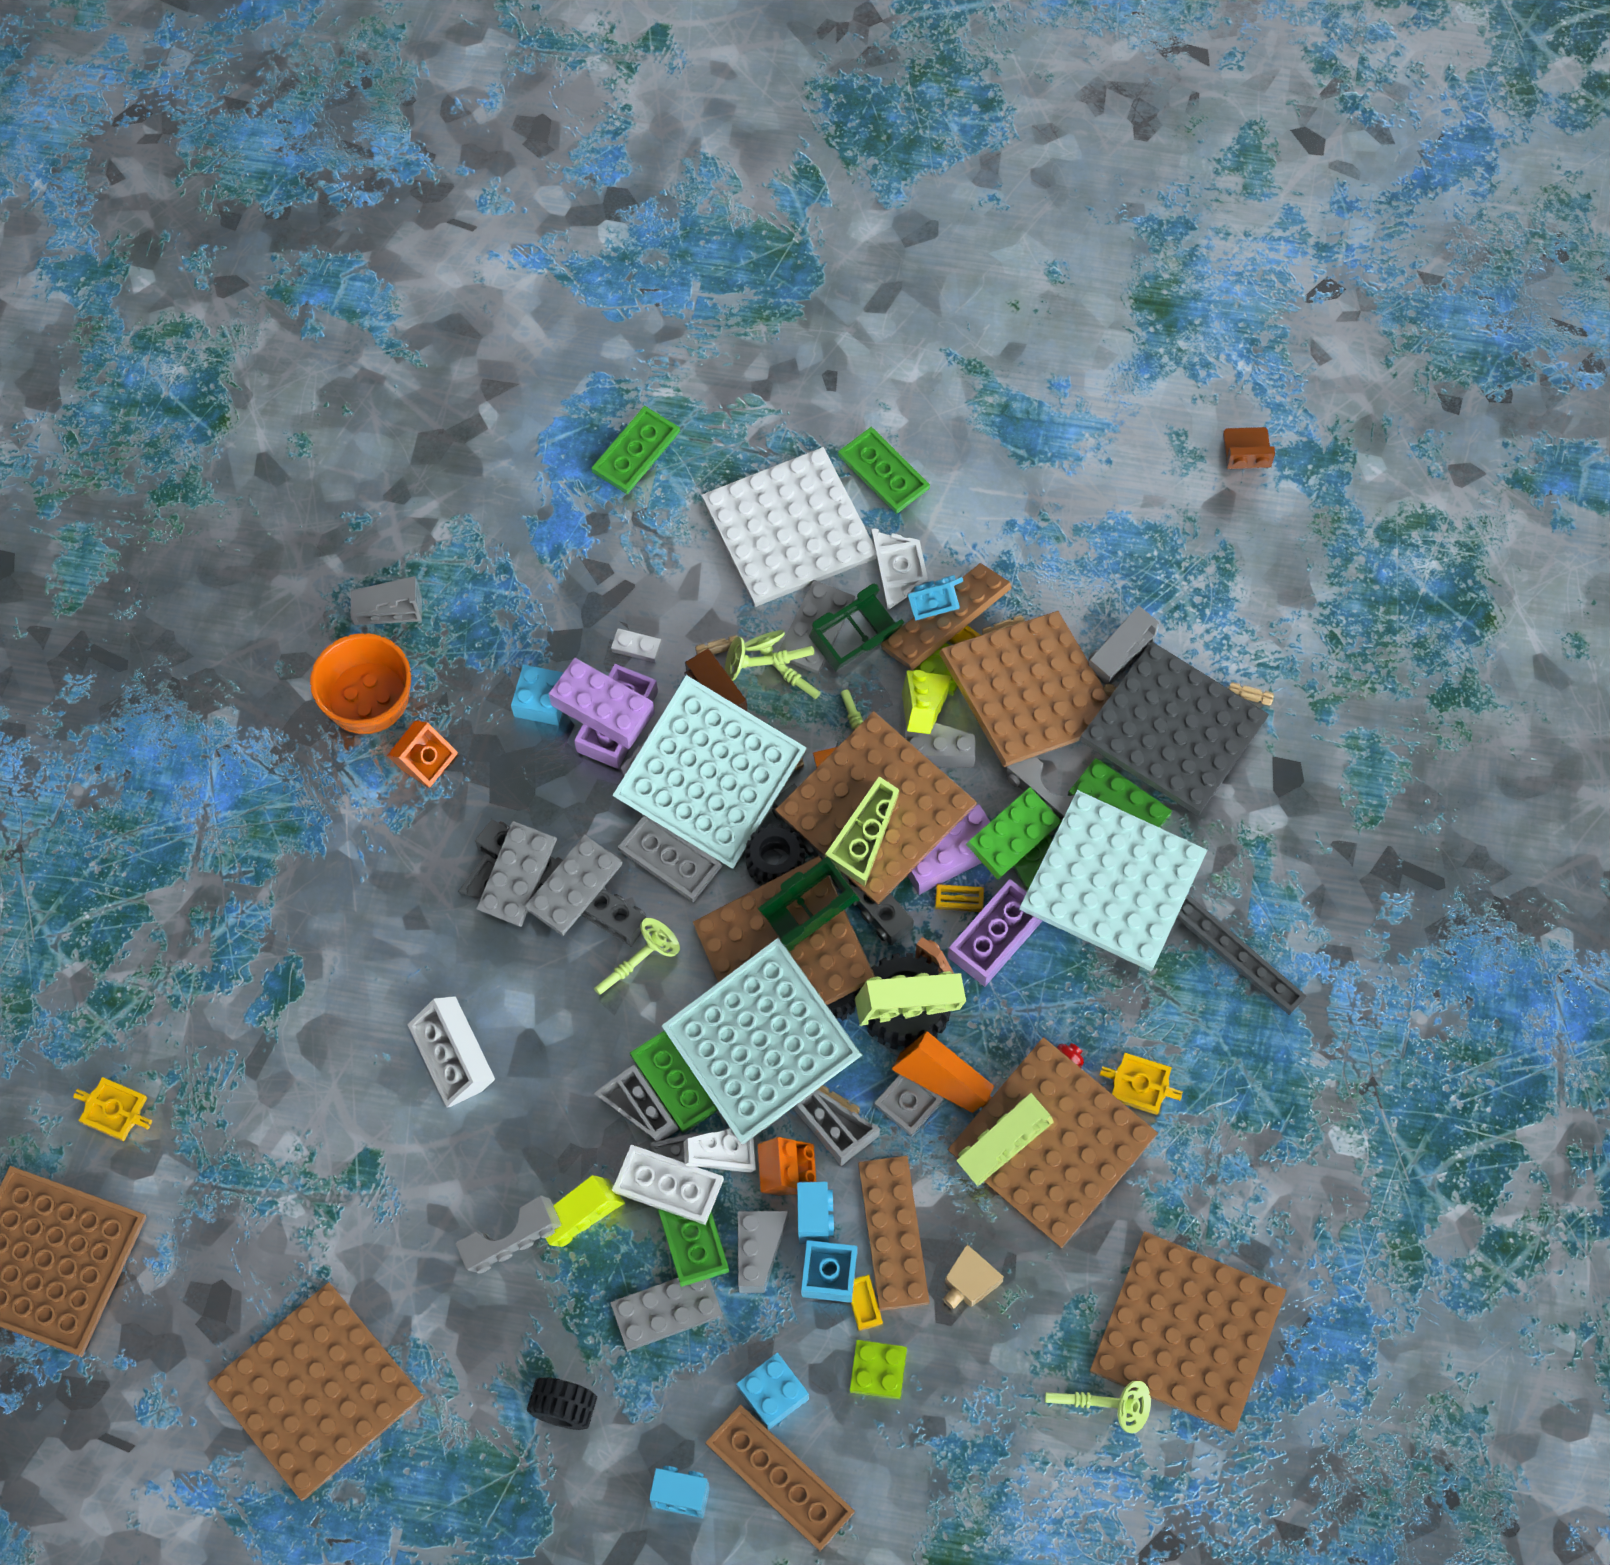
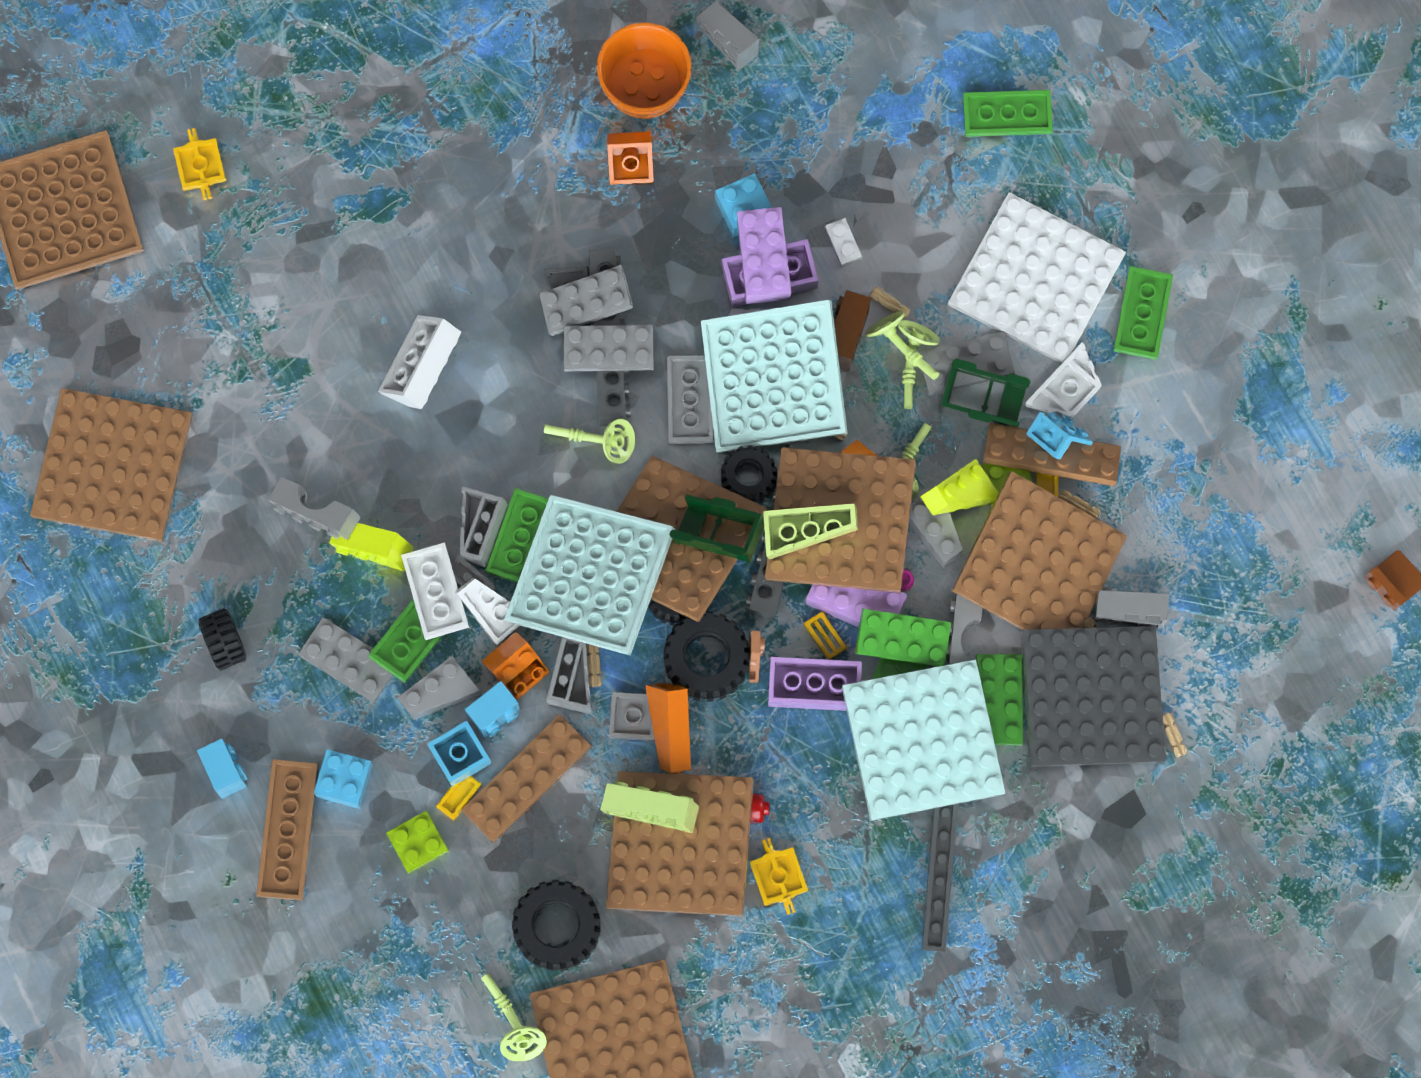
camera: 50 degrees right, 10 degrees up
yellowish green wedge [855,971,966,1026] -> none
tan torso [943,1245,1004,1309] -> none
none -> black tyre [512,880,601,971]

